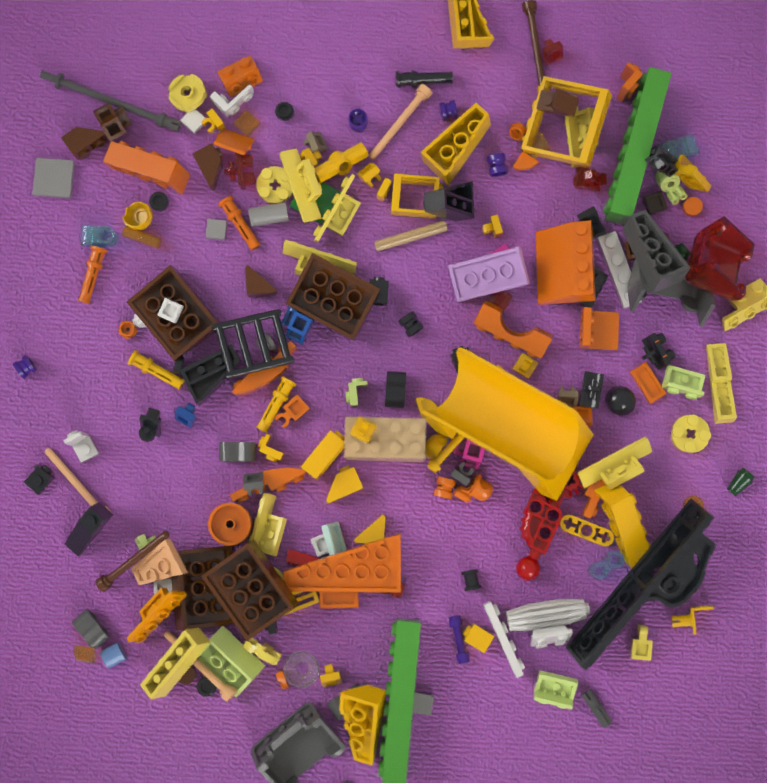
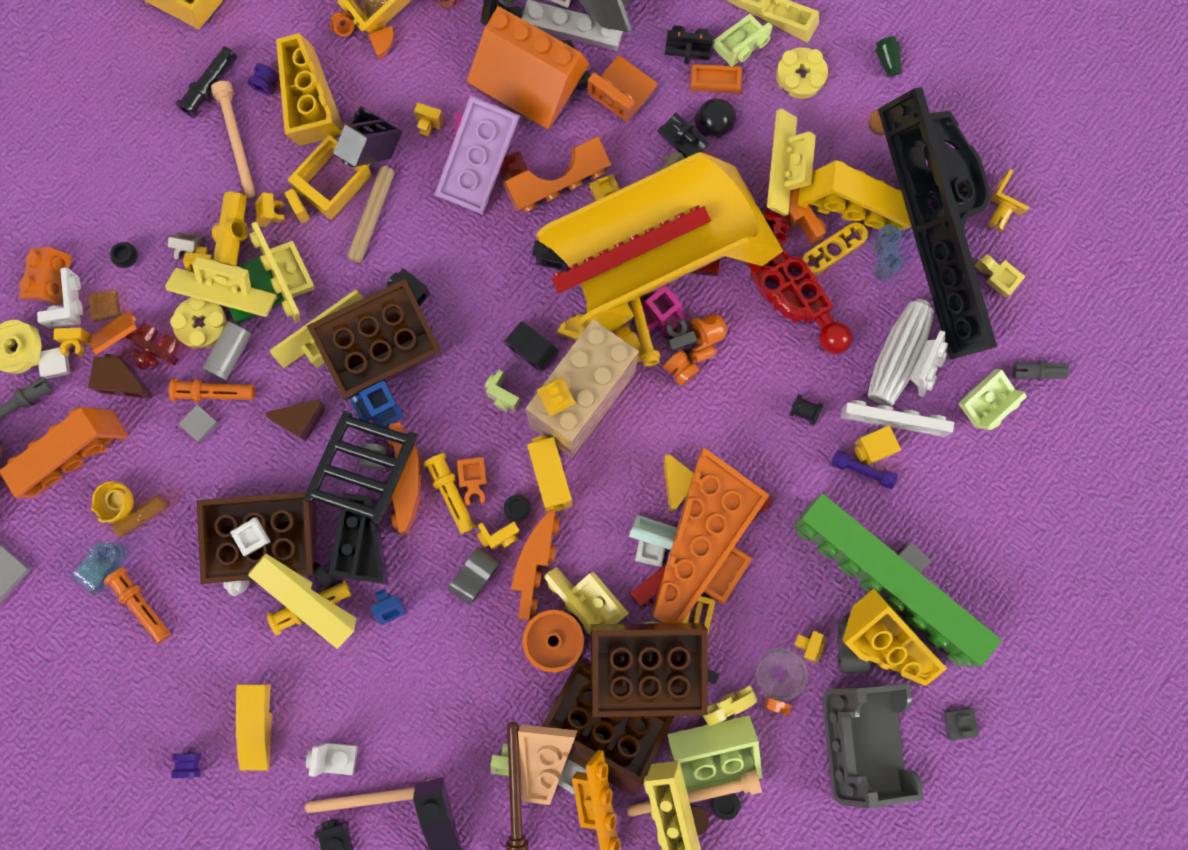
camera: 60 degrees left, 5 degrees down
orange plate [118,320,137,339] -> none
black hips [139,407,162,442] -> none
black tile [149,192,169,212] -> none
dark grey tile [243,472,264,496] -> none
yellow slope [326,465,364,504] -> none
dark purple wheel [348,108,368,132] -> none
black wheel [398,311,424,337] -> none
dark purple wheel [487,153,508,177] -> none
none -> yellow slope [236,684,272,770]
none -> light yellow slope [248,553,357,649]
none -> black plate [504,495,531,522]
none -> red piece [551,205,711,294]

